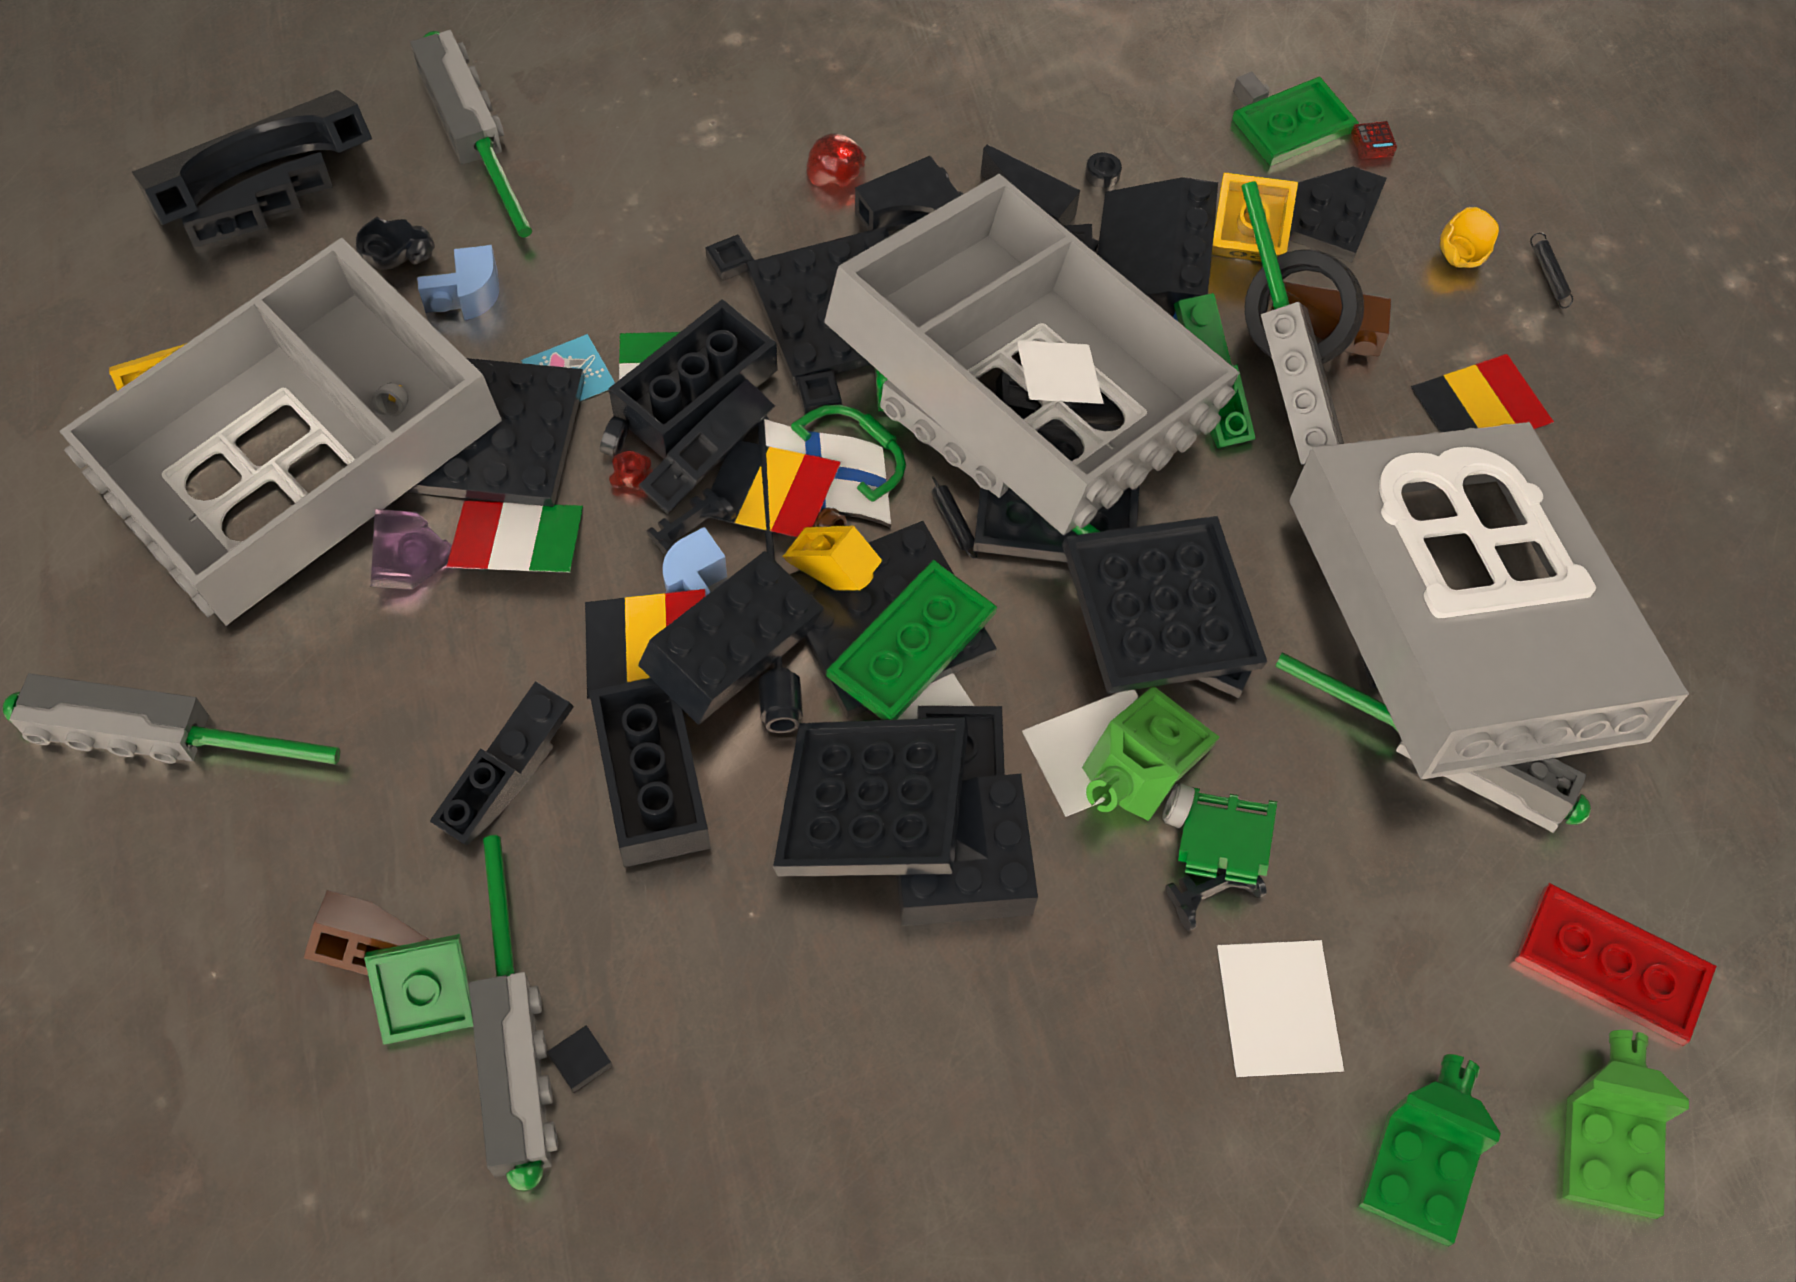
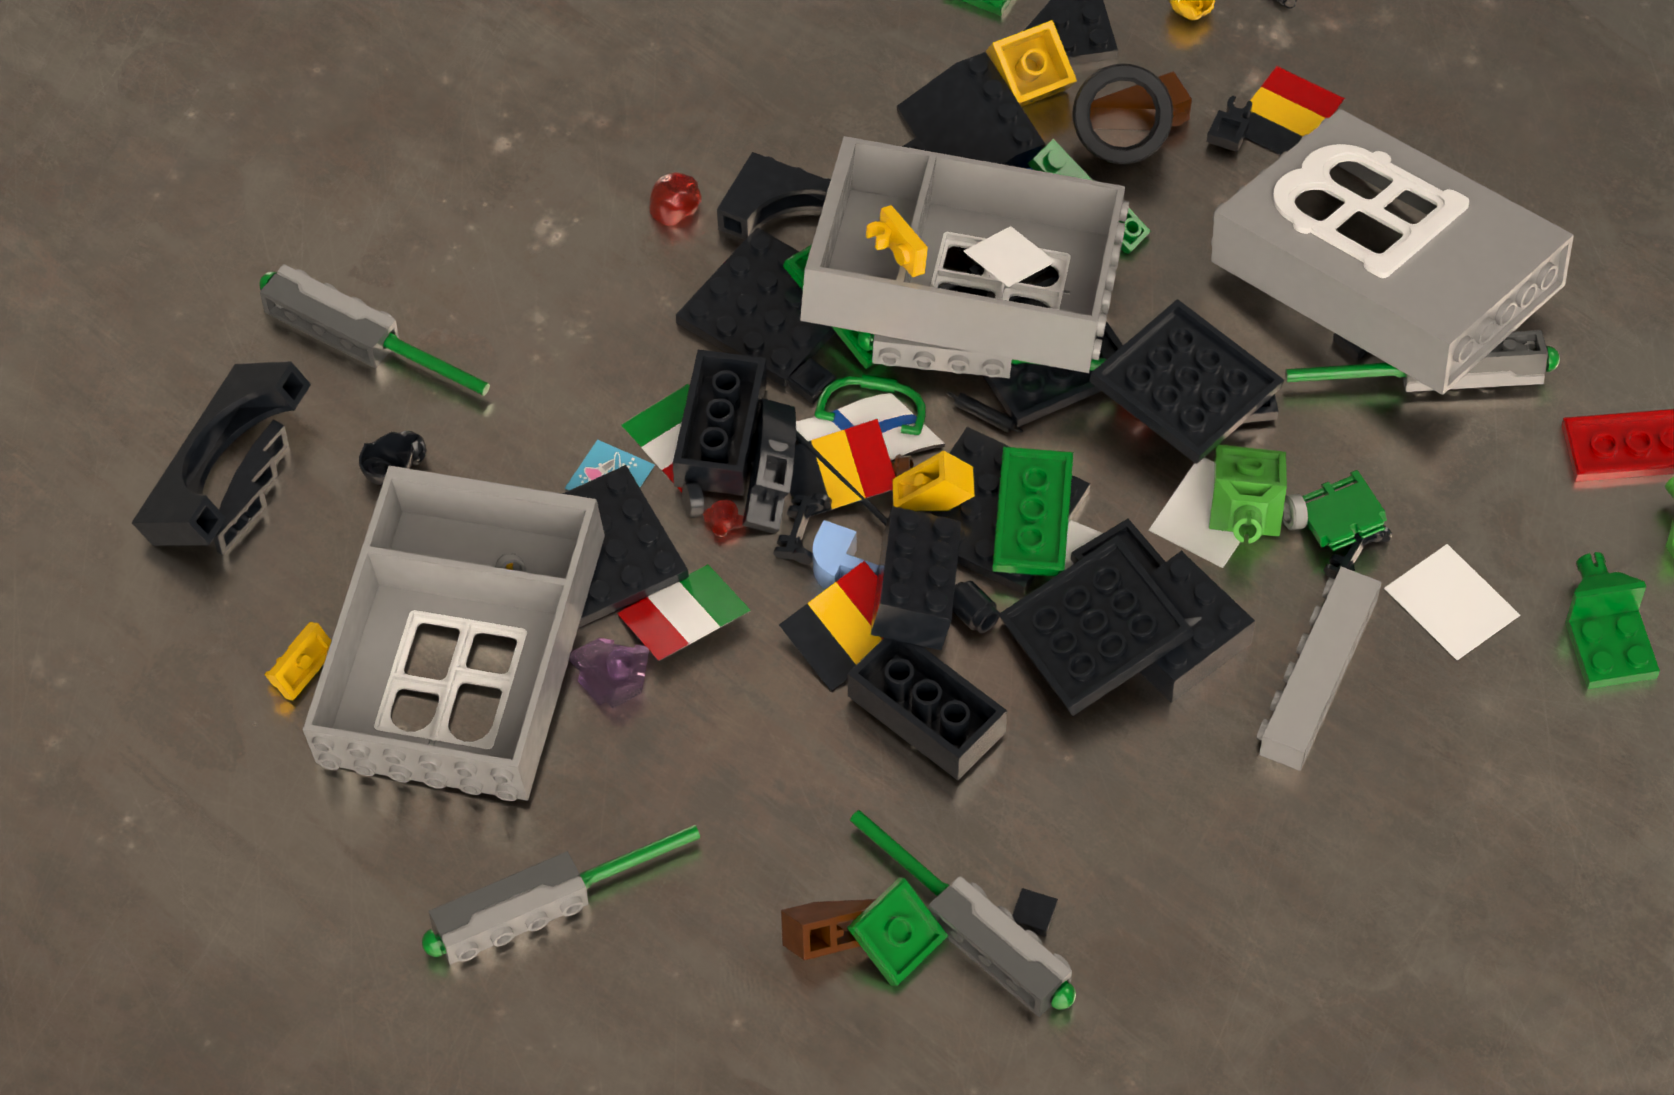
camera: 30 degrees left, 5 degrees down
light blue brick [417,245,499,320] -> none
black slope [430,681,574,846] -> none
black tile [705,234,755,281] -> none
black slope [981,144,1080,226] -> none
black tile [1085,152,1122,188] -> none
light grey piece [1241,181,1344,465] -> none
none -> yellow plate [866,205,928,277]
none -> black plate [1206,95,1252,152]
none -> light grey brick [1257,567,1381,771]

